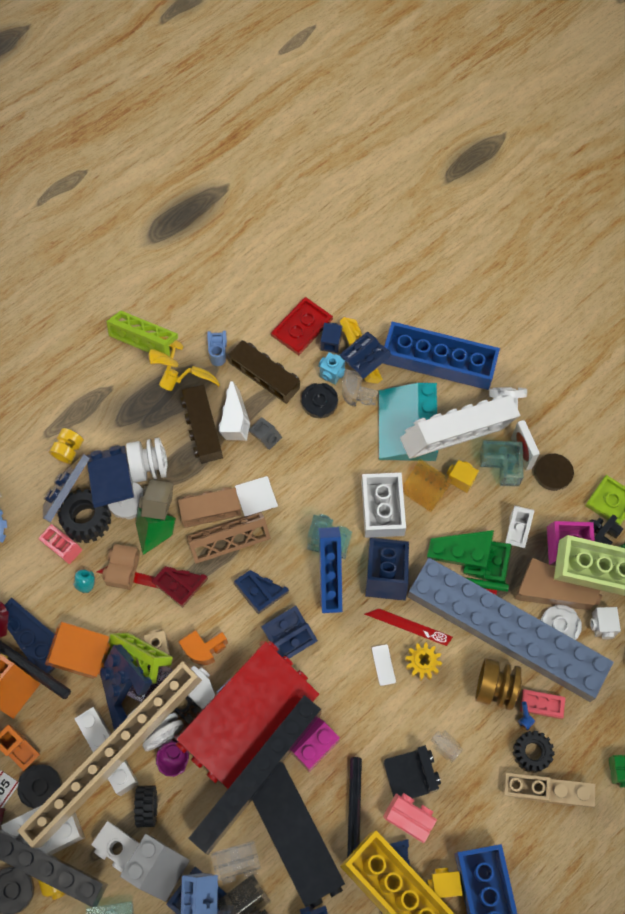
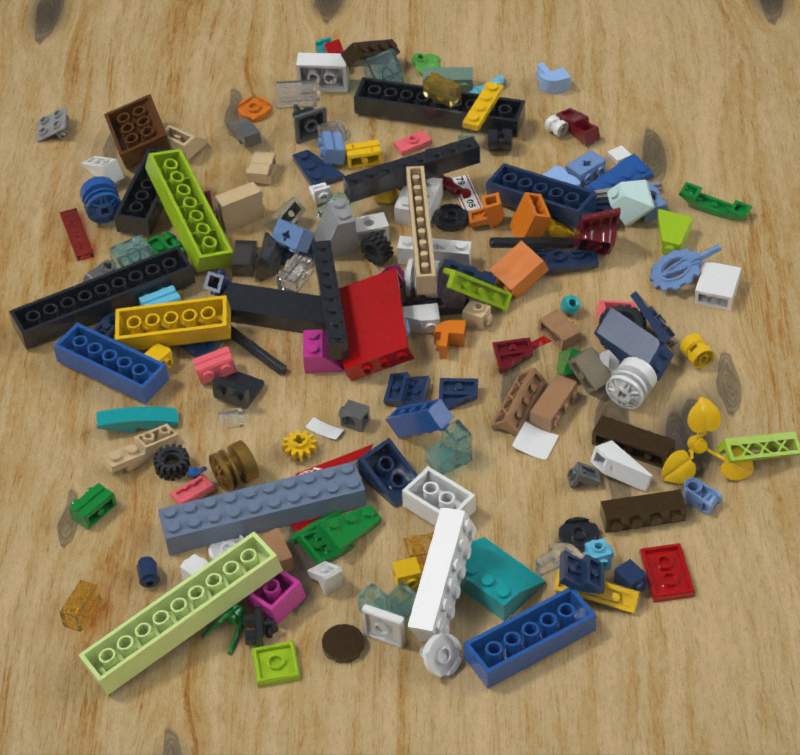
camera: 135 degrees right, 20 degrees down
none -> teal slope [96,407,179,433]
none -> dark grey brick [338,399,370,433]

